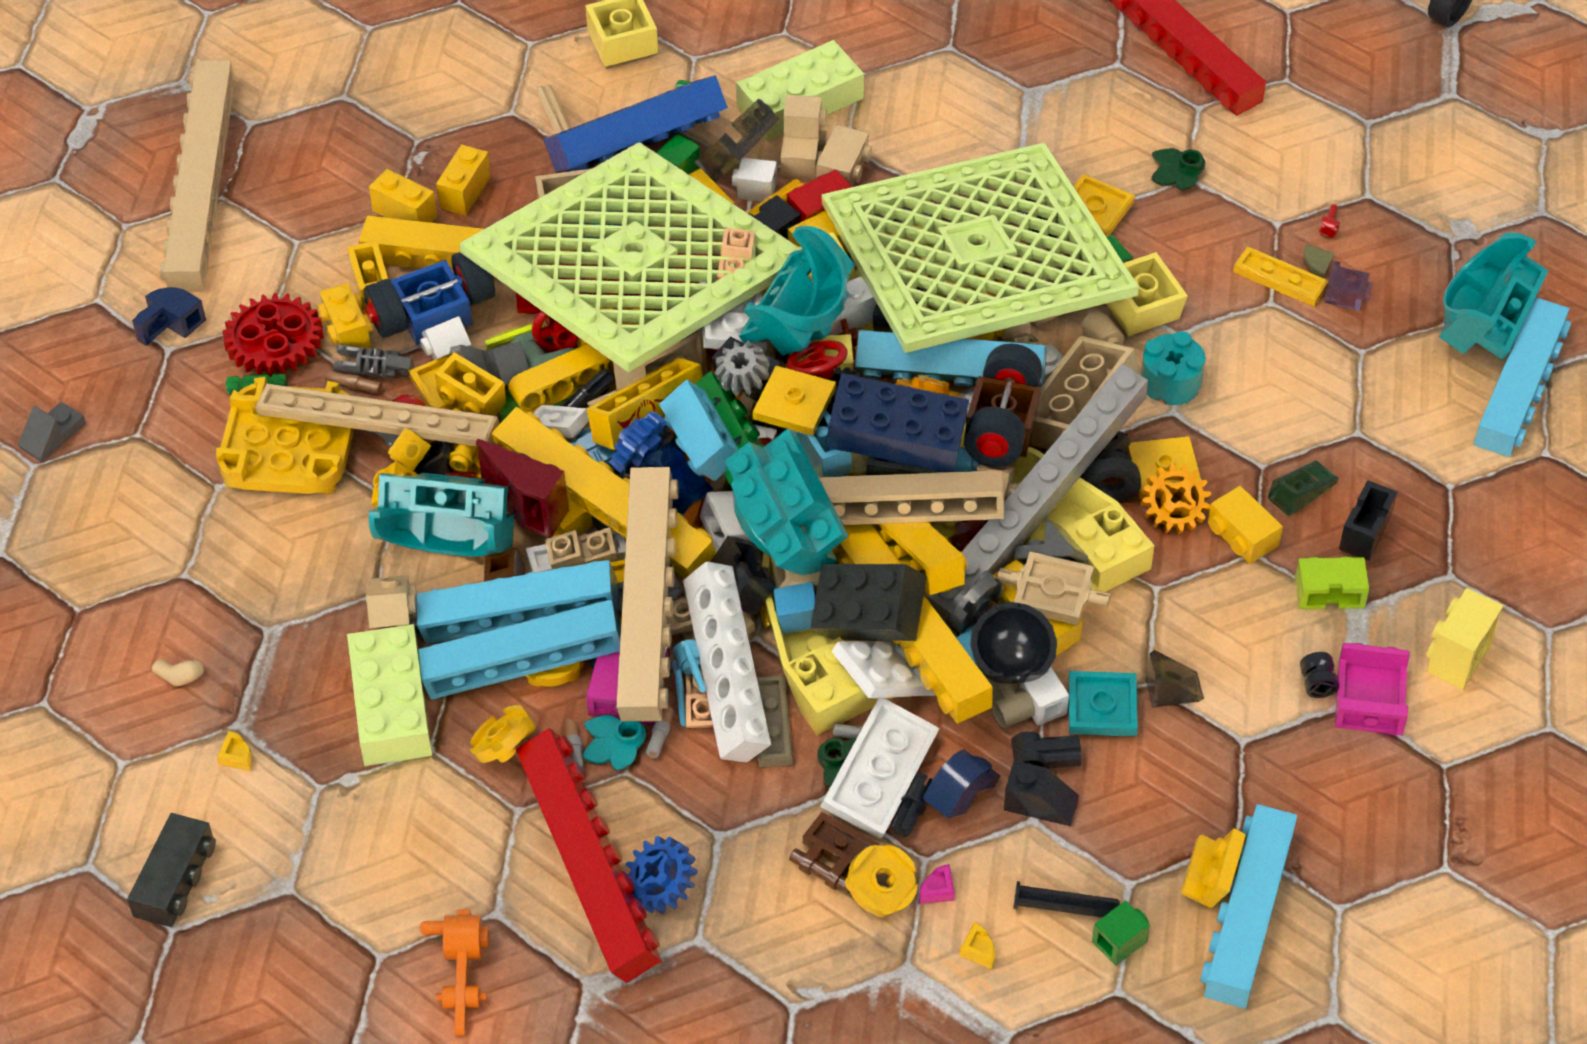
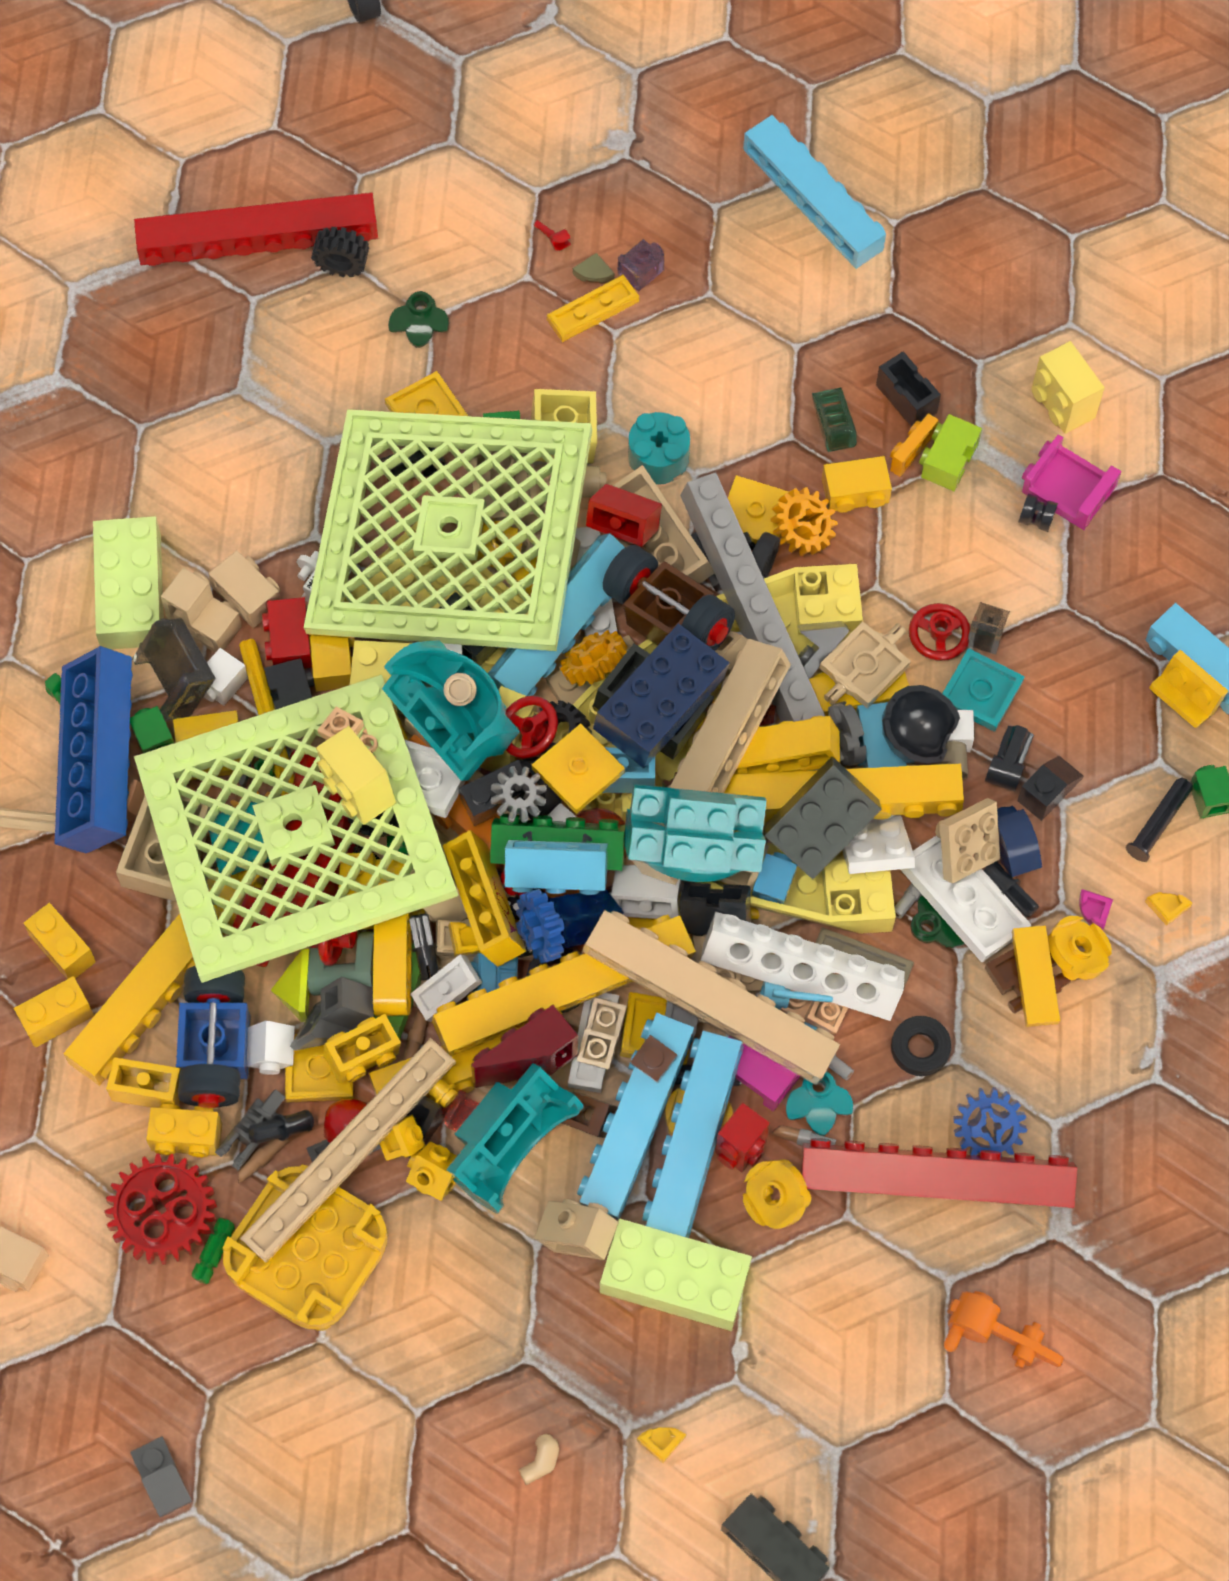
camera: 65 degrees left, 15 degrees up
dark blue brick [132,287,206,346] -> none
teal piece [1438,232,1549,359] -> none
none -> black axle [248,1110,314,1144]
none -> black tyre [311,227,369,277]
none -> light yellow brick [316,726,396,825]
none -> tan plate [444,673,477,706]
none -> red brick [586,484,662,547]
none -> reddish brown plate [630,1035,678,1083]
none -> red brick [715,1102,770,1172]
none -> light orange plate [890,413,938,477]
none -> black tyre [891,1016,951,1076]
none -> red piece [908,603,971,661]
none -> tan plate [935,798,1000,884]
none -> yellow tile [1011,925,1060,1027]

